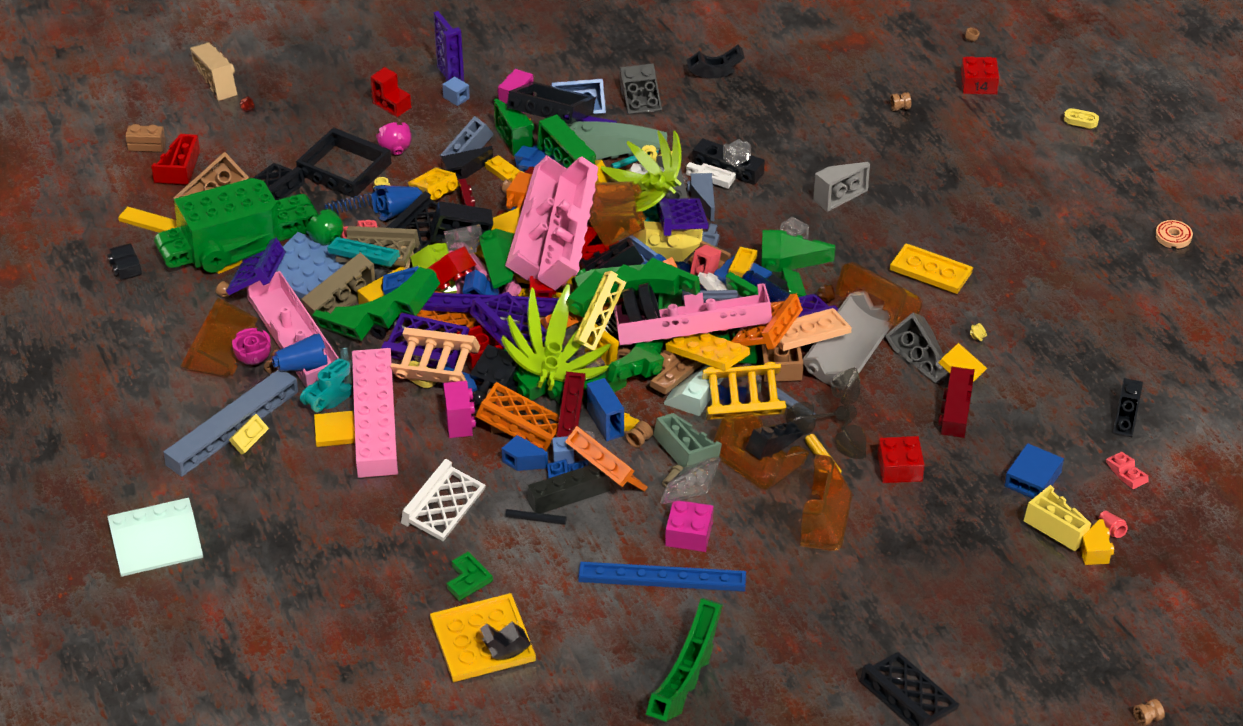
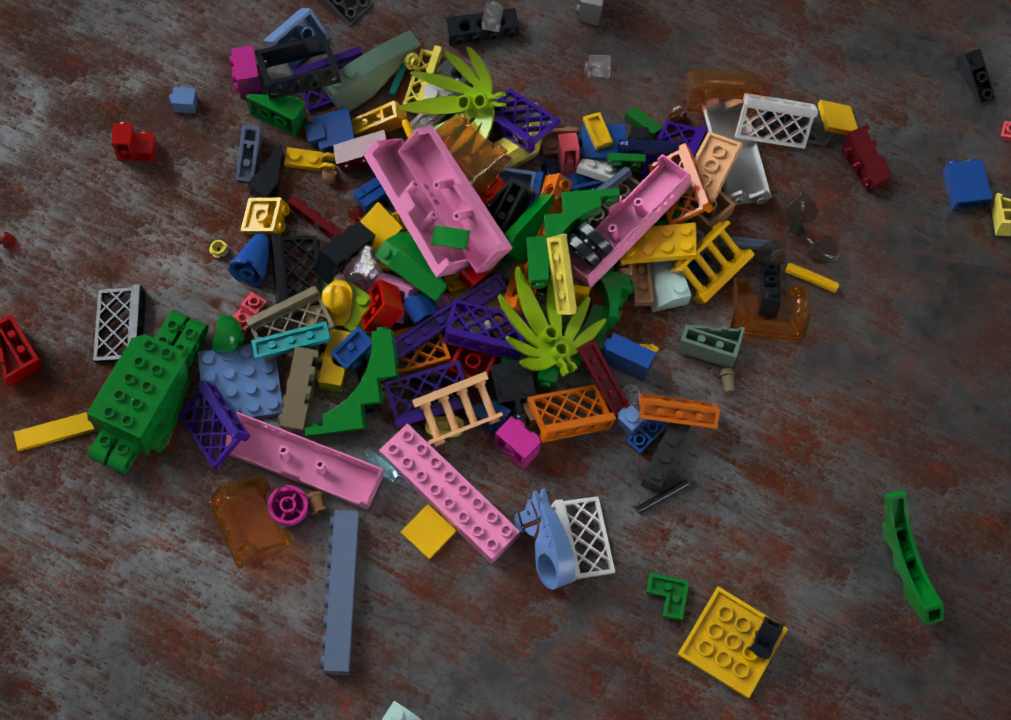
camera: 45 degrees left, 25 degrees up
black brick [107,243,142,280] -> none
medium nougat wedge [173,152,249,199] -> none
medium nougat hinge [216,281,230,297] -> none
light yellow plate [229,414,269,455] -> none
blue cone [272,334,328,371] -> none
black window [296,127,392,198] -> none
teal piece [300,359,353,412] -> none
blue piece [325,191,375,213] -> none
dark pink cylinder [376,122,412,155] -> none
dark purple fence [434,11,464,81] -> none
blue slope [502,435,548,471] -> none
orange hinge [506,172,532,211] -> none
green wedge [537,115,596,168] -> none
blue tile [579,562,746,592] -> none
medium nougat wheel [626,421,653,448] -> none
clear wedge [660,457,721,504] -> none
dark pink brick [665,500,714,552] -> none
white hinge [686,162,736,189] -> none
sand blue slope [687,173,715,221] -> none
green wedge [761,230,835,272] -> none
clear orange windscreen [800,454,852,551] -> none
red brick [877,436,925,483] -> none
yellow plate [890,243,973,294] -> none
light yellow plate [970,323,987,341] -> none
none -> yellow piece [322,280,353,326]
none -> green slope [431,226,470,250]
none -> medium blue animal [514,488,576,590]
none -> white fence [735,93,818,149]

